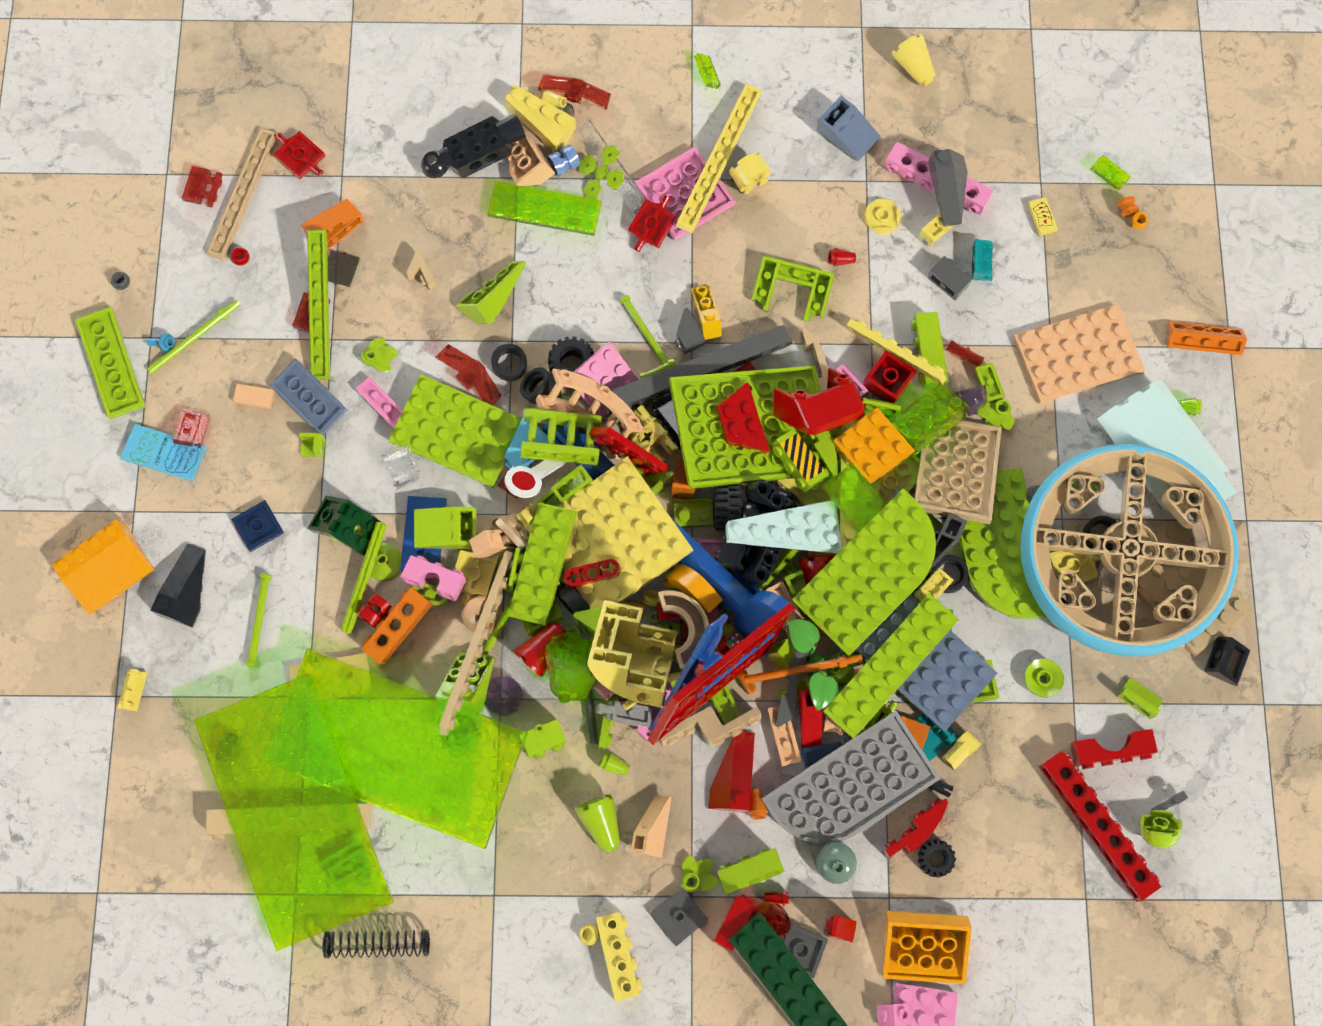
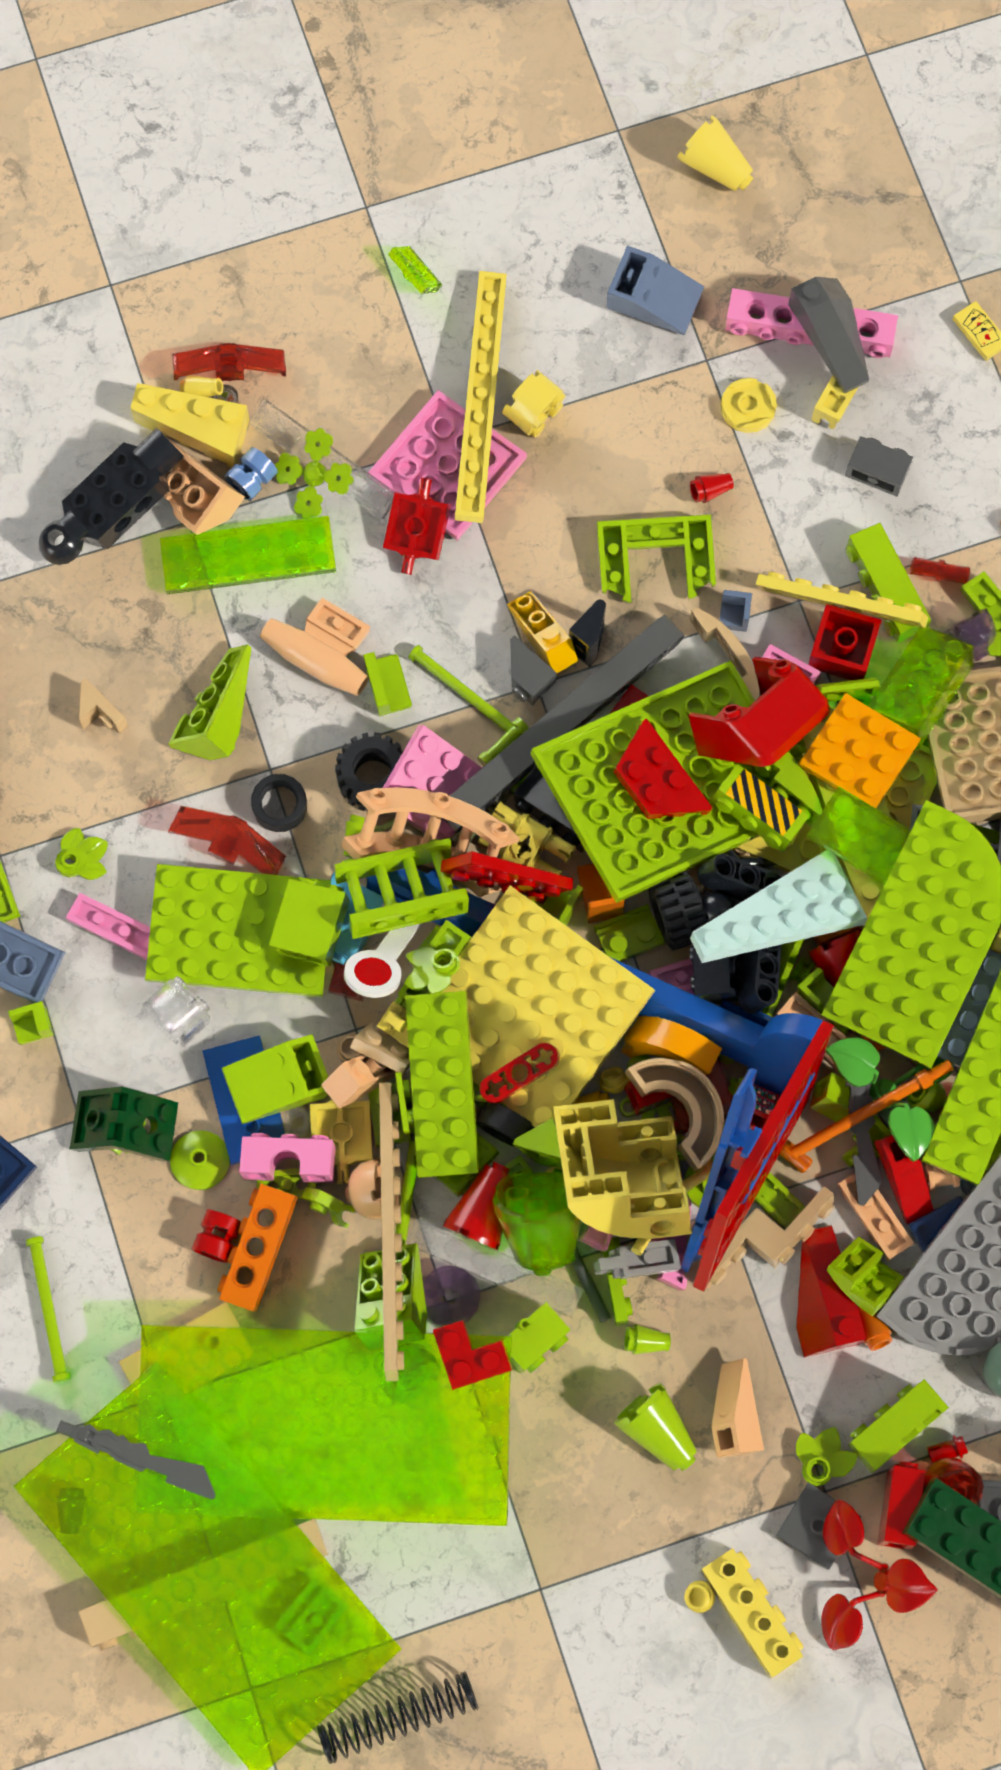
camera: 15 degrees left, 0 degrees up
lime axle [341,522,387,634] -> none
black tyre [519,367,556,405] -> none
teal hinge [972,239,993,281] -> none
none -> dark grey sword [56,1420,216,1500]
none -> light nougat plate [260,598,370,696]
none -> lime brick [269,877,350,967]
none -> lime plate [301,1187,356,1228]
none -> lime panel [363,652,412,716]
none -> lime plate [404,947,460,995]
none -> red plate [433,1319,513,1390]
none -> black tile [569,599,606,668]
none -> sand blue panel [719,590,752,632]
none -> red plant [821,1499,938,1651]
none -> lime slope [827,1236,904,1316]

